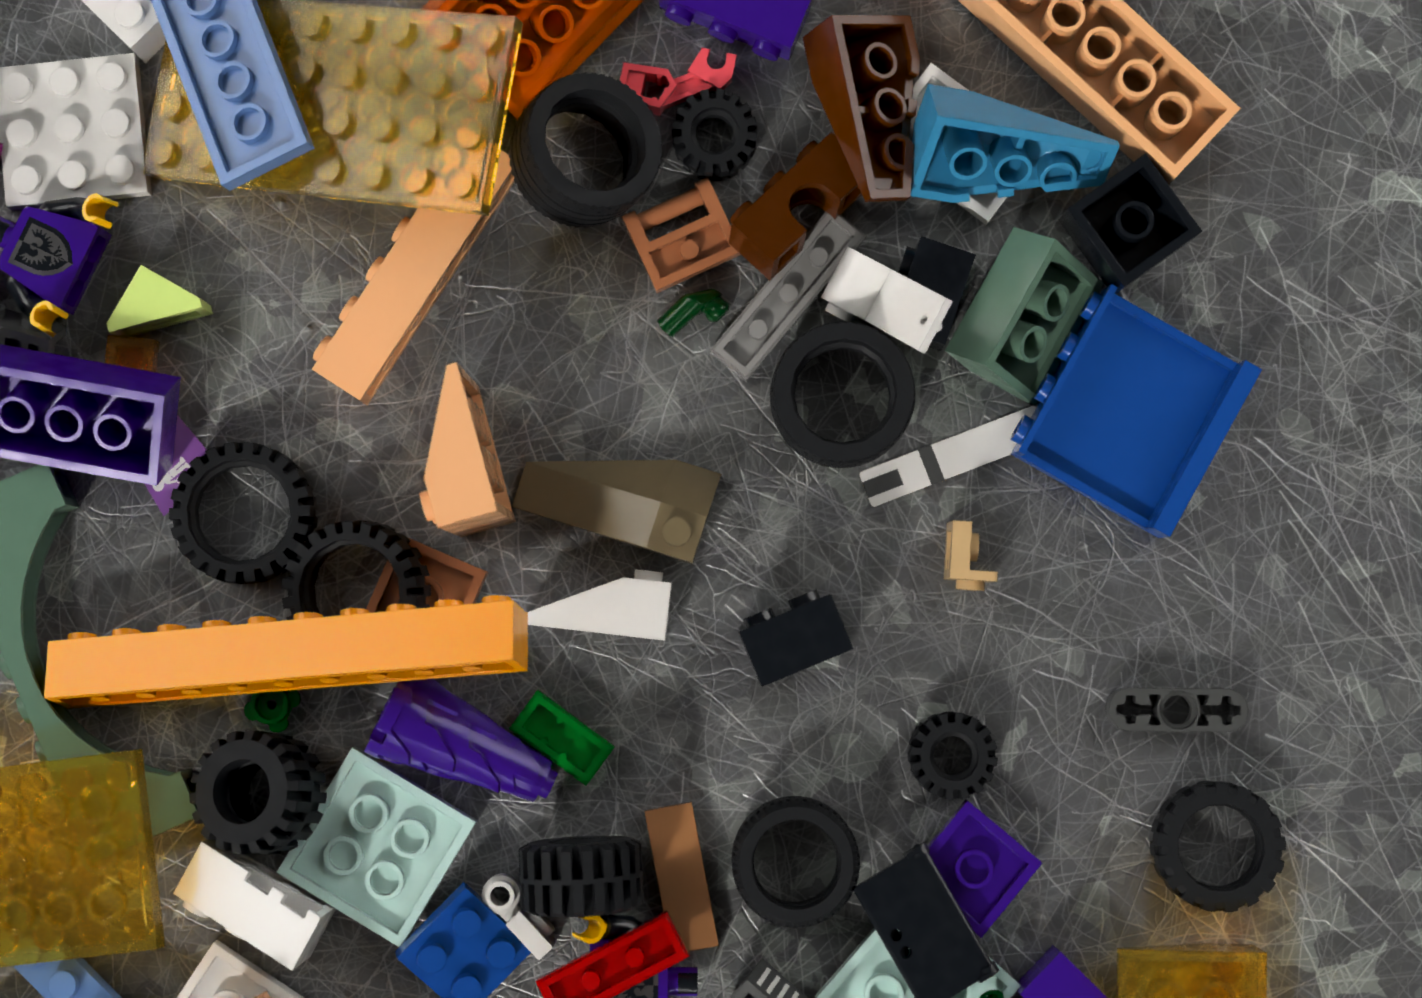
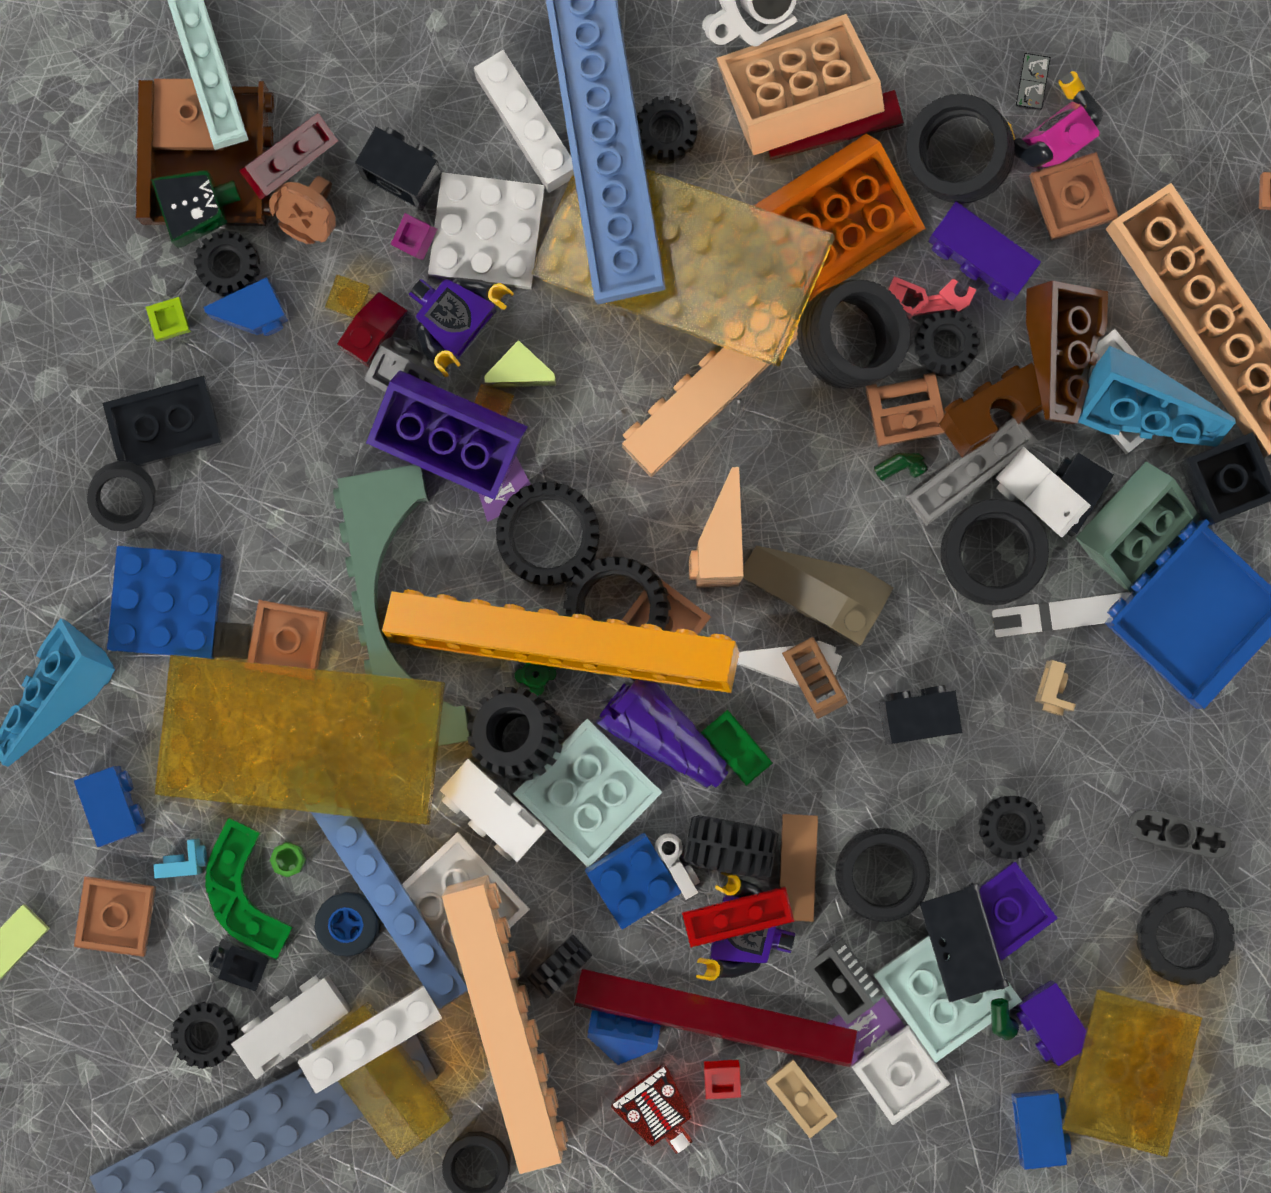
camera: 15 degrees right, 0 degrees up
none -> medium nougat slope [782,637,848,719]

